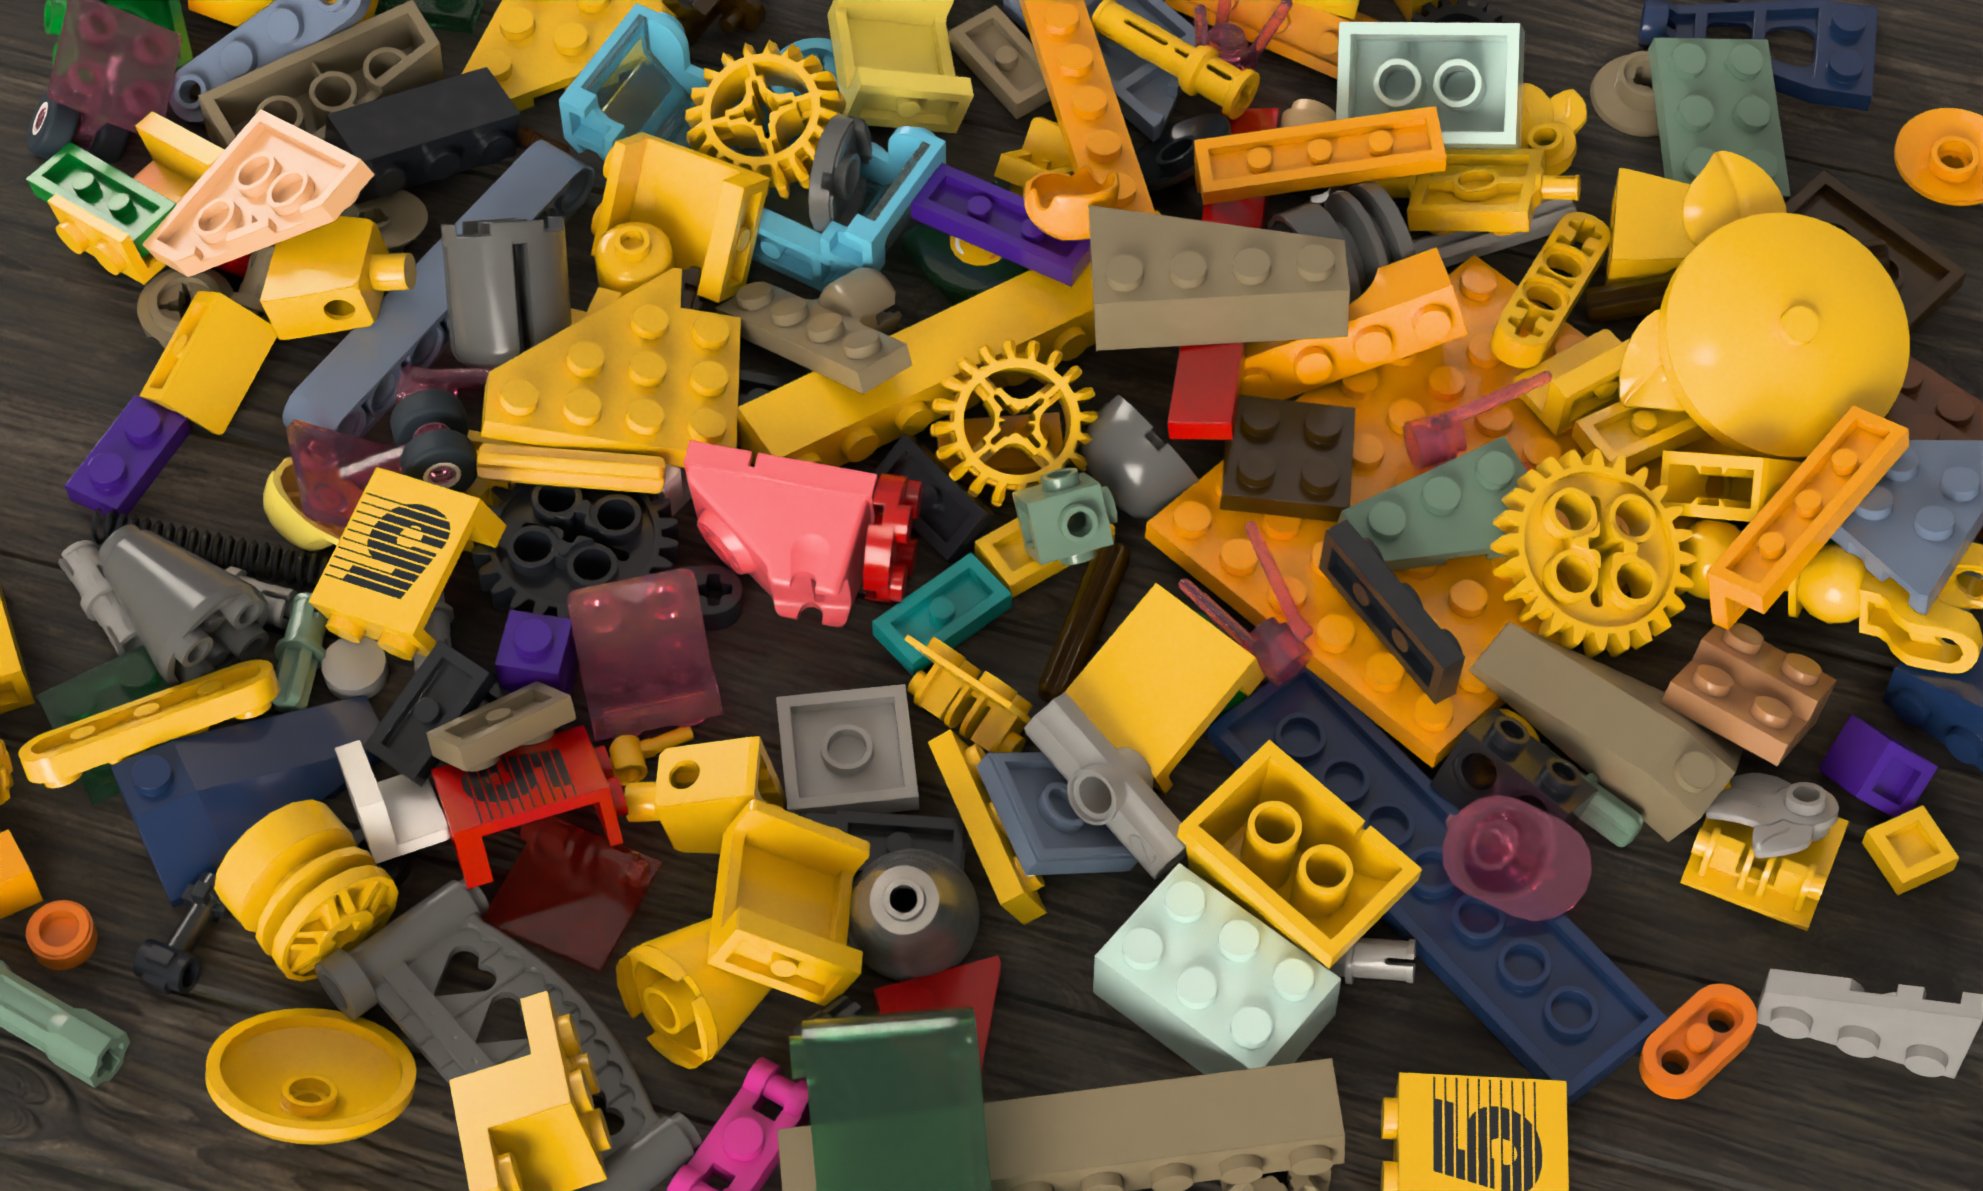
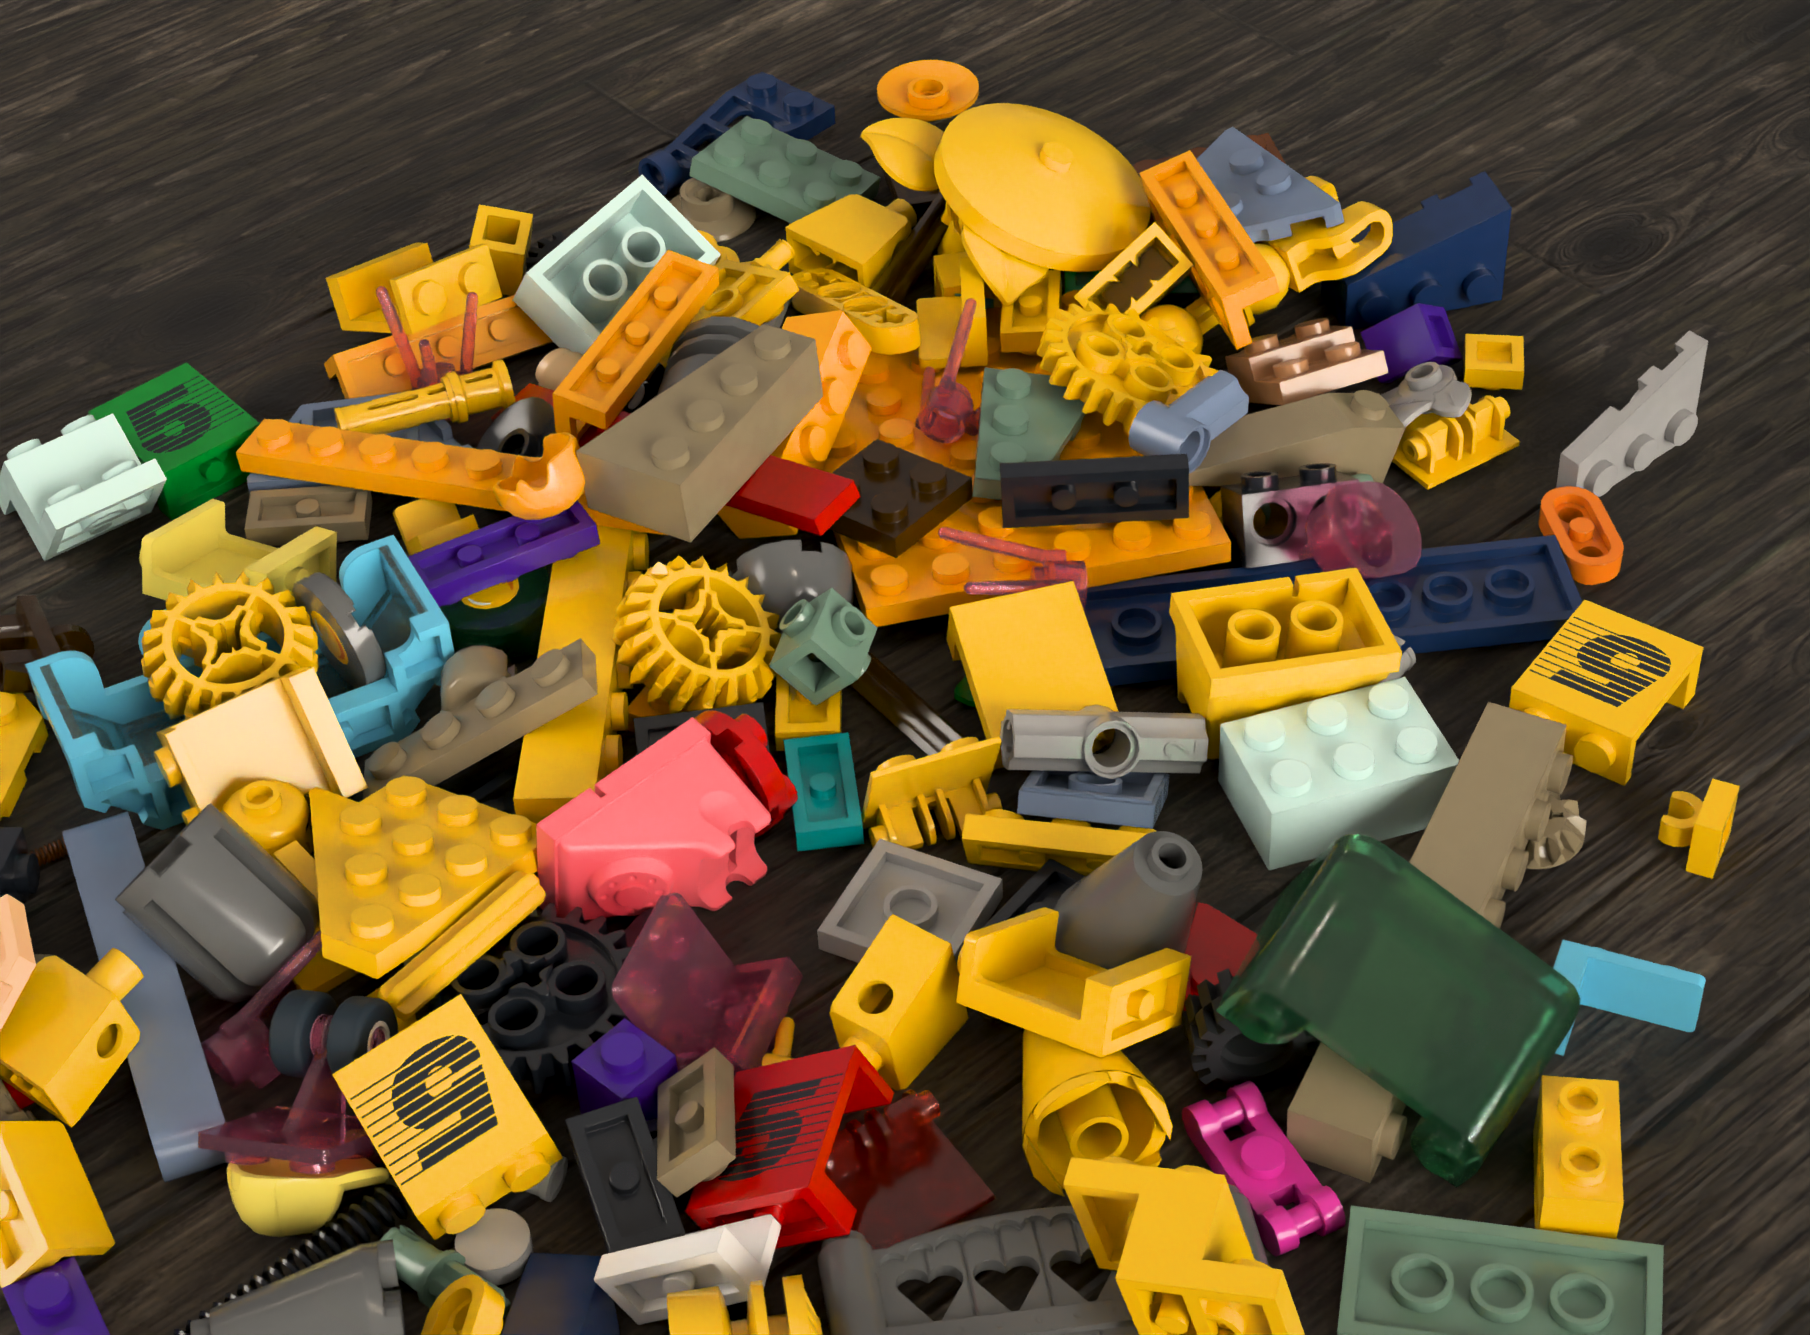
camera: 55 degrees left, 15 degrees down
none -> sand blue piece [1128,370,1249,474]

